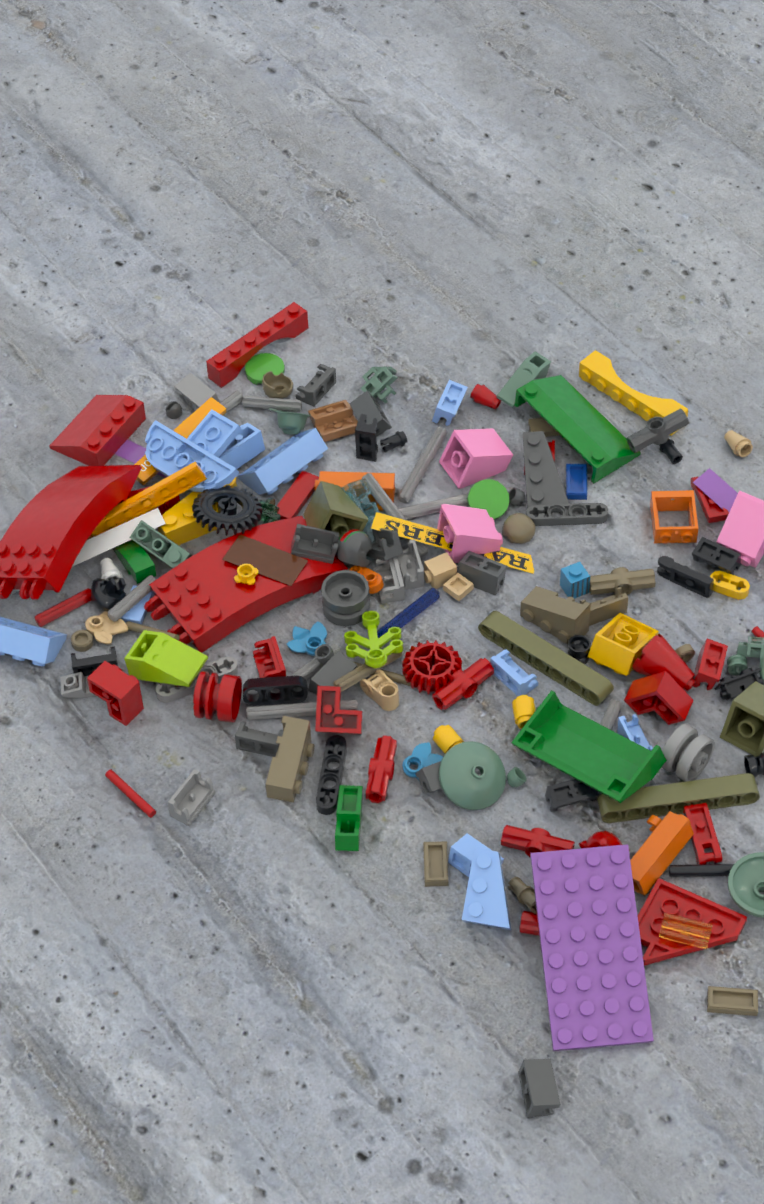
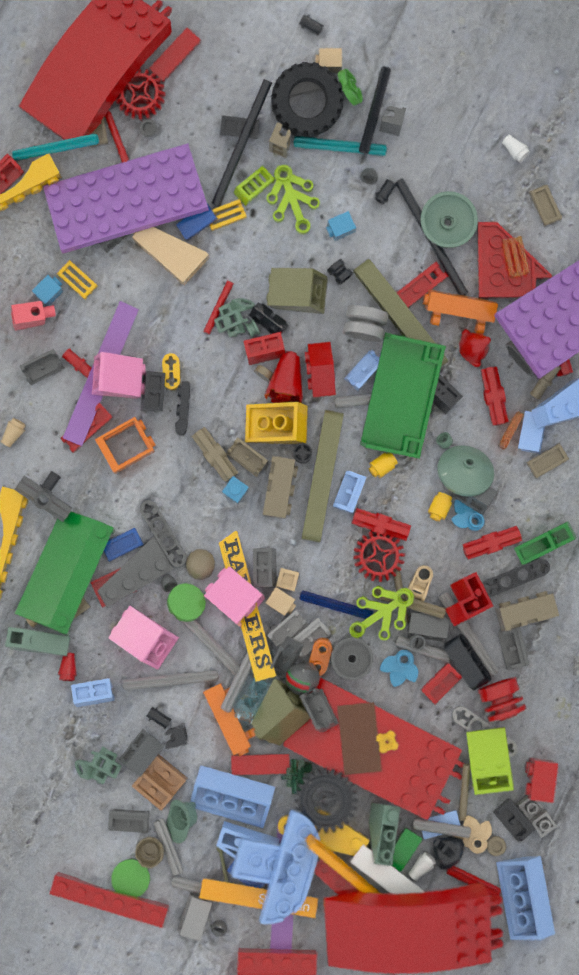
camera: 125 degrees left, 35 degrees up
none -> clear orange tile [498,411,524,450]

